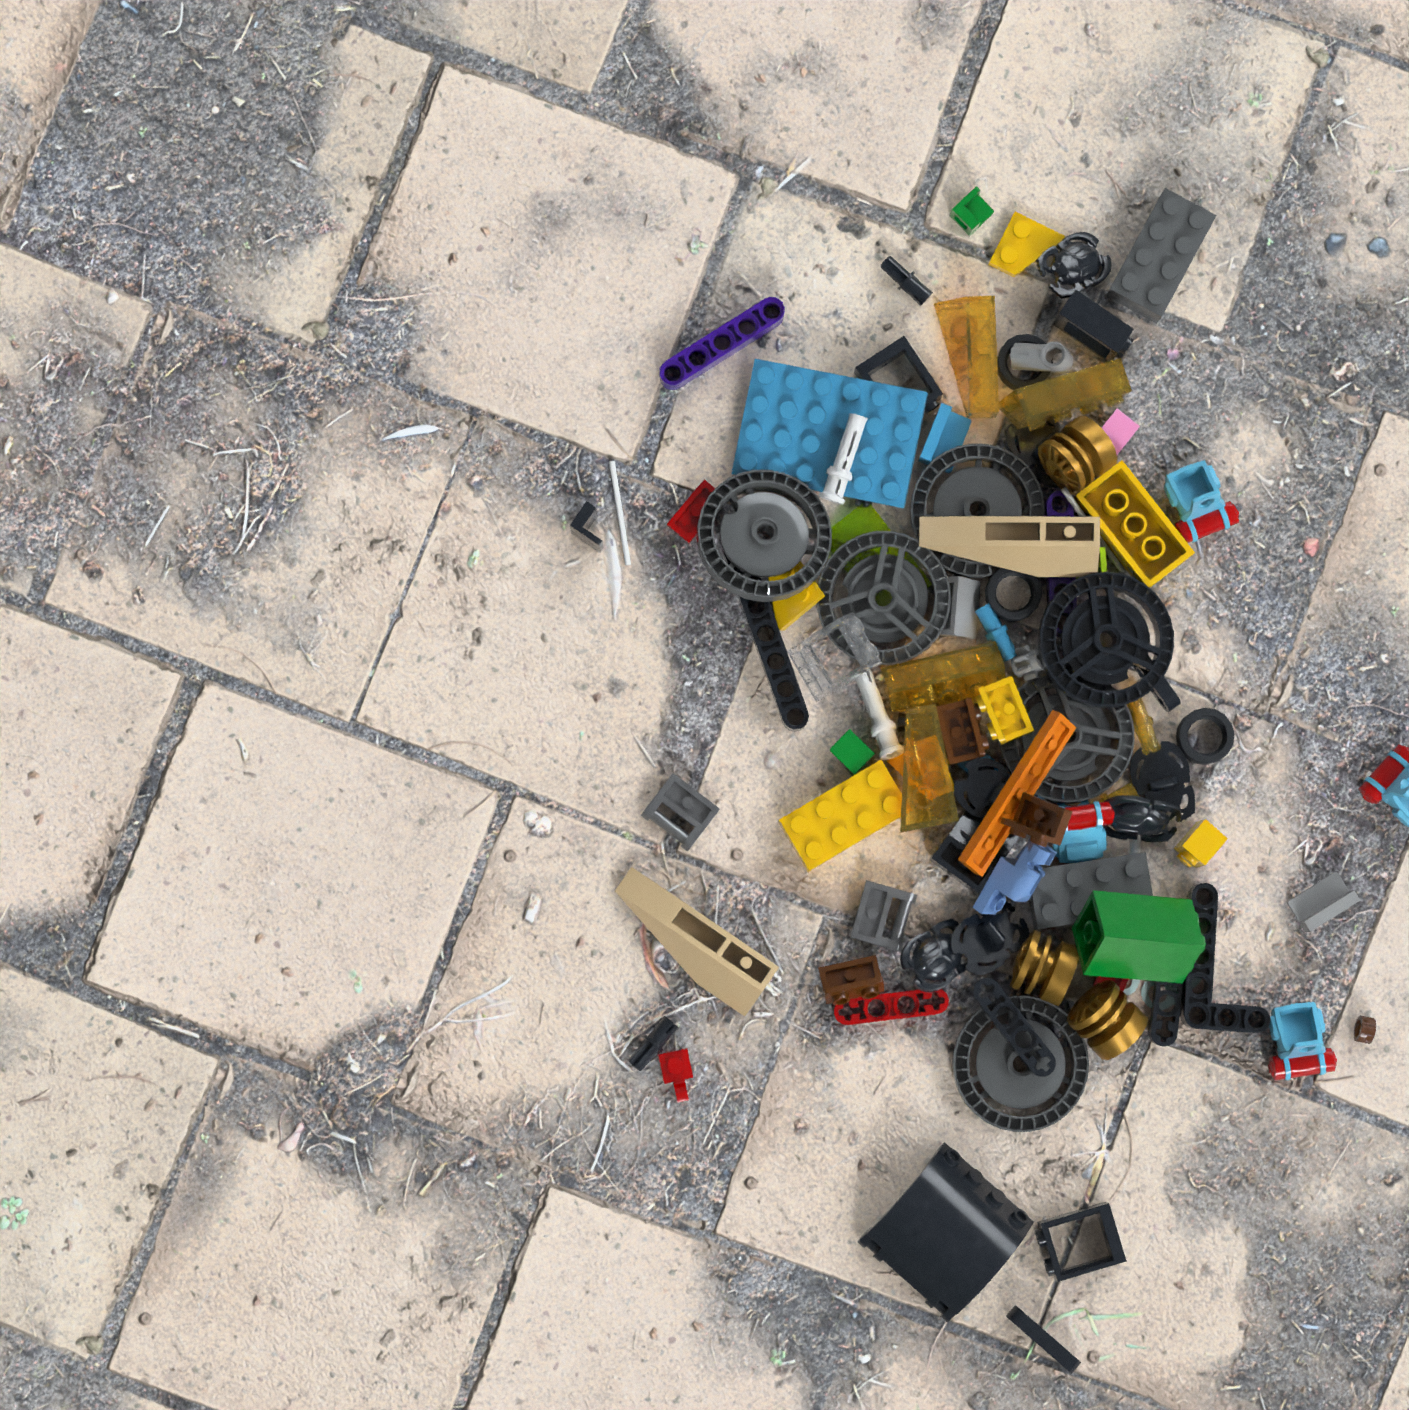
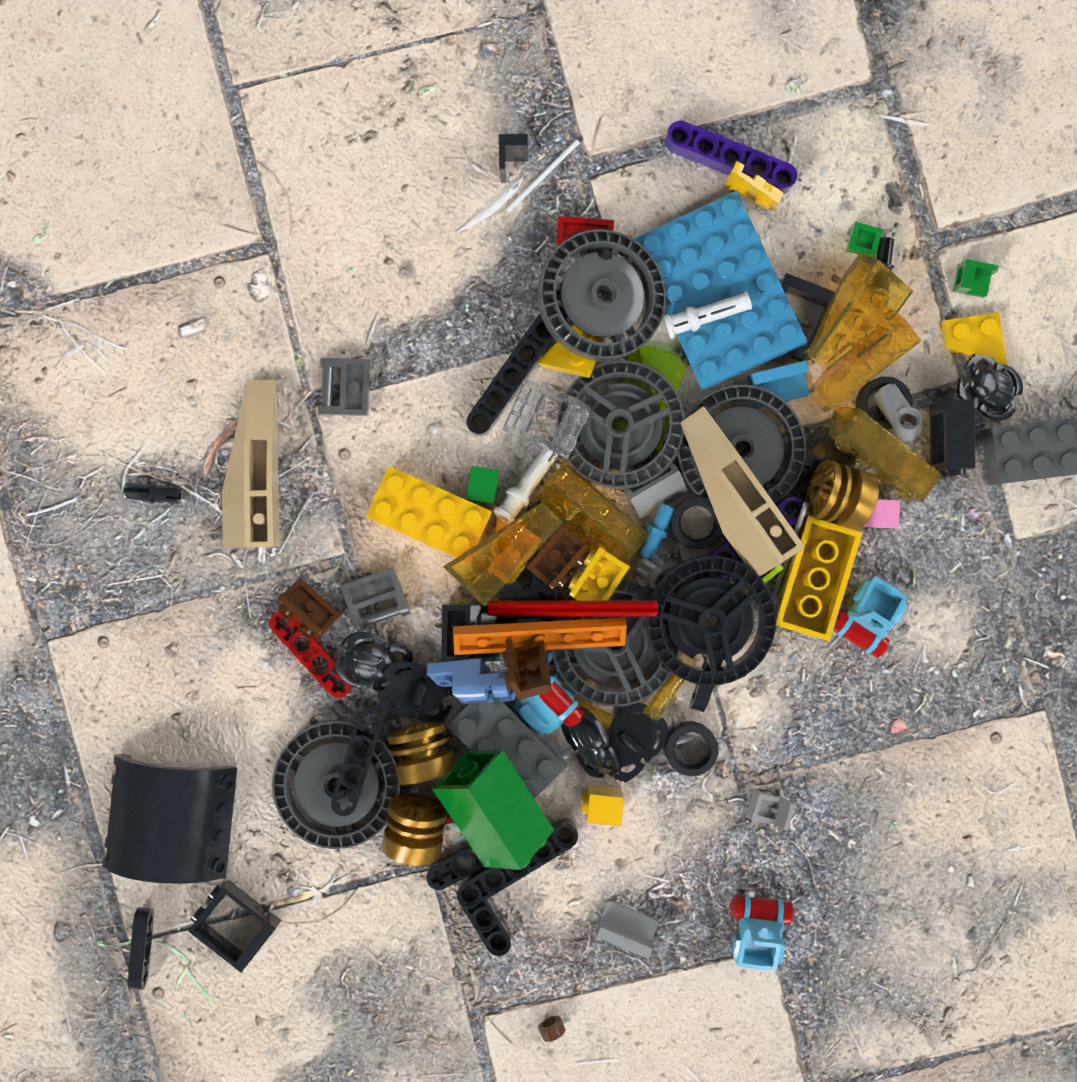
camera: 65 degrees right, 5 degrees up
red plate [658,1048,693,1103] -> none
medium azure piece [1268,1002,1337,1081] -> none
none -> red axle [488,601,658,616]
none -> yellow wing [724,161,783,210]
none -> light grey bracket [745,790,795,830]
none -> clear yellow wedge [807,253,913,370]
none -> green panel [846,222,883,263]

